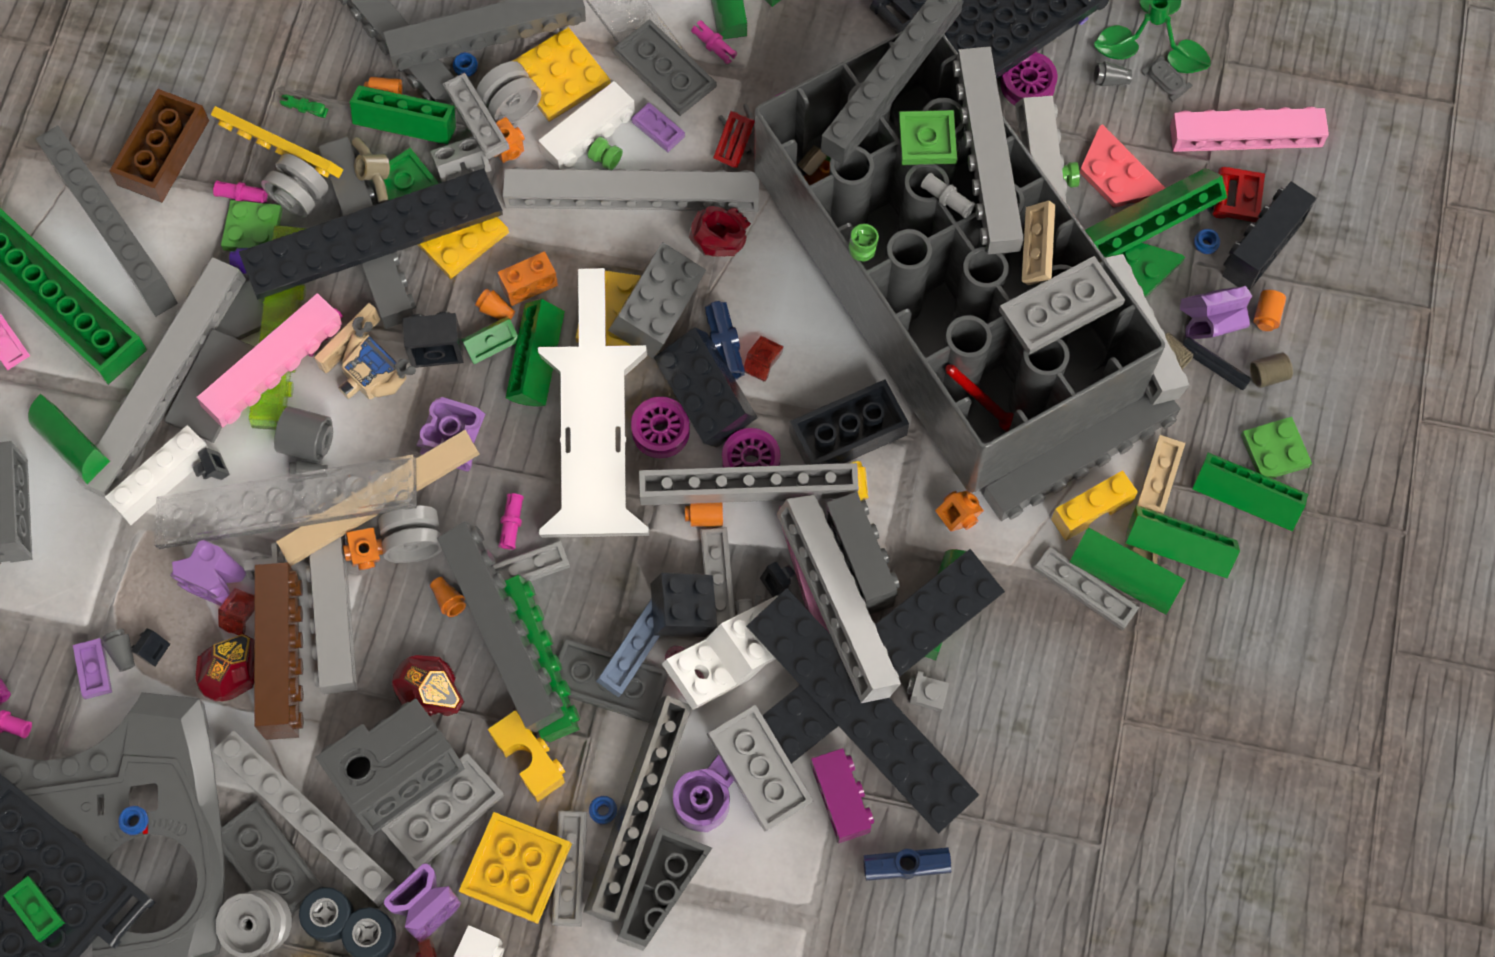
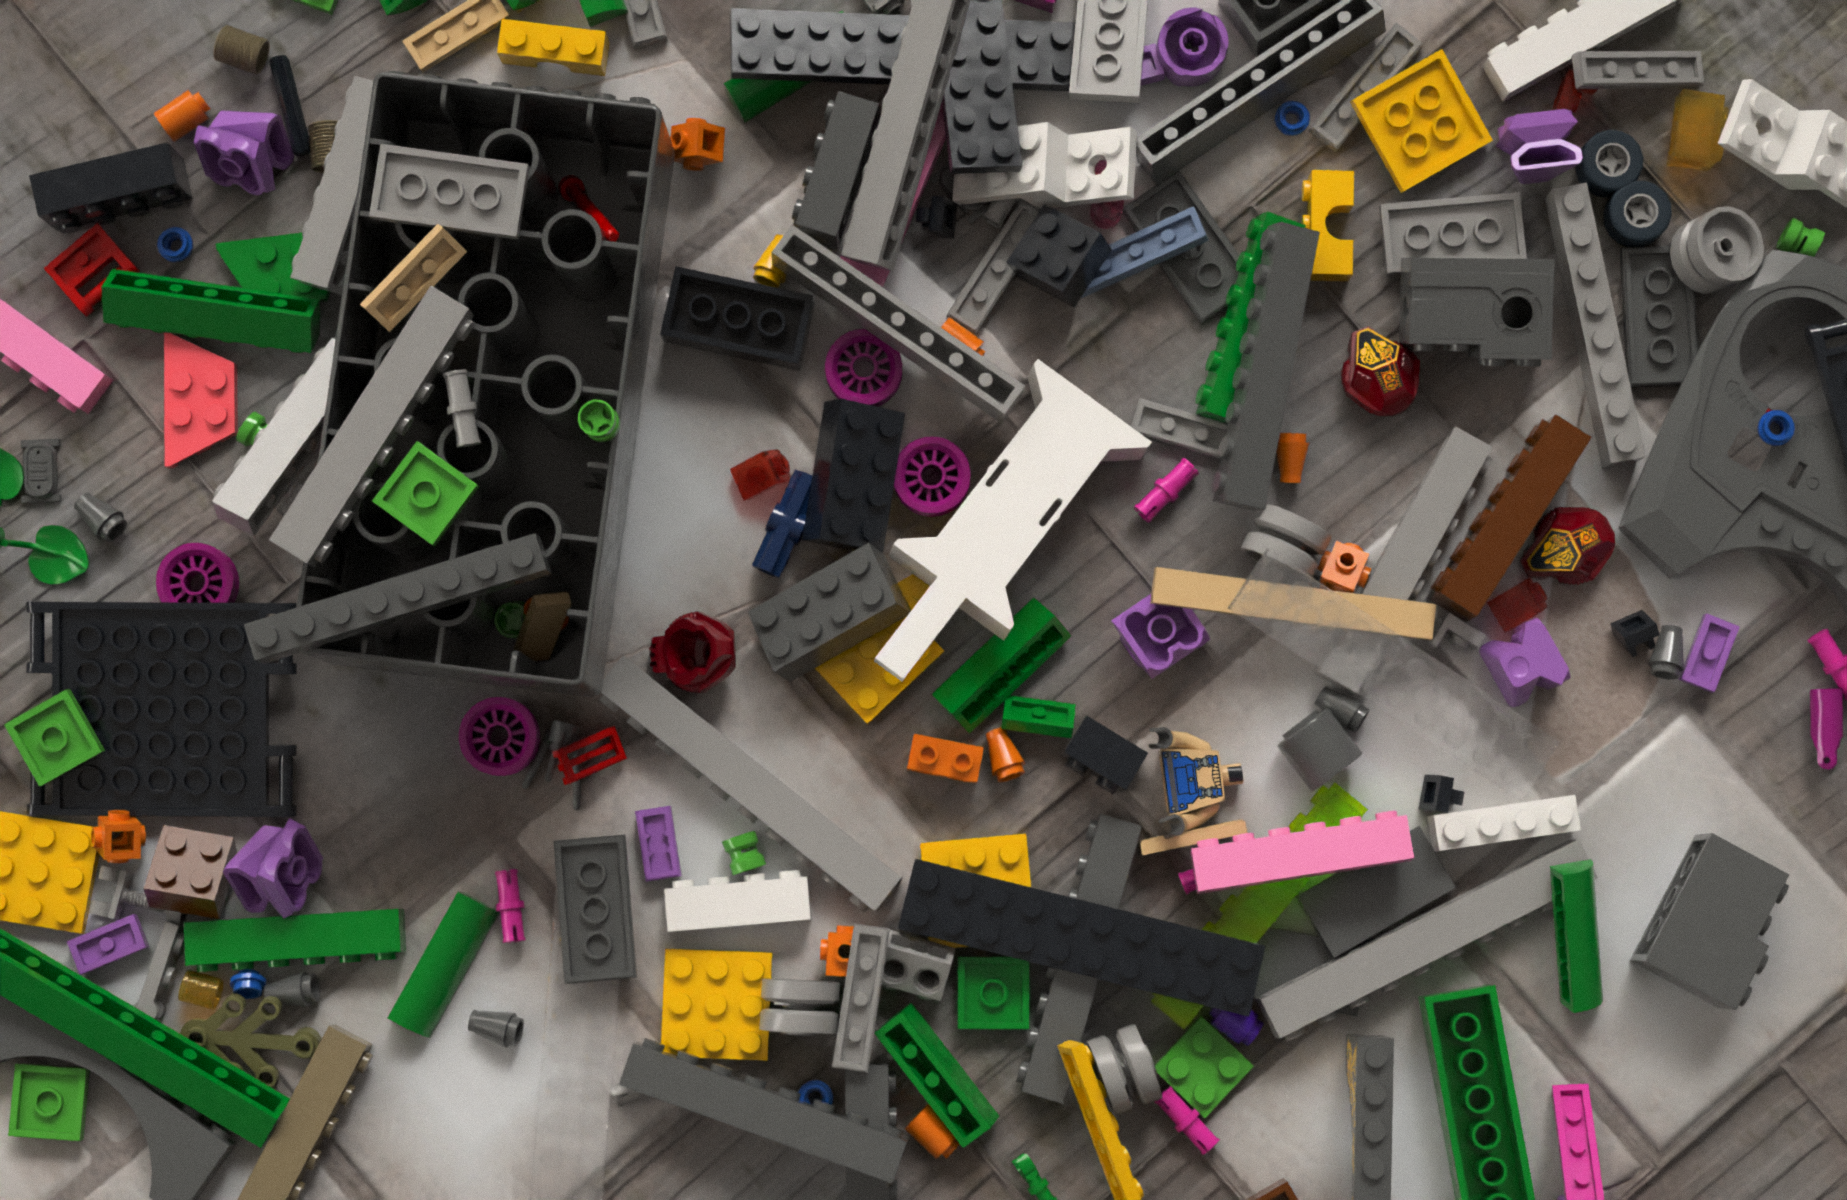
camera: 140 degrees left, 15 degrees up
dark tan piece [352,137,390,203] -> none

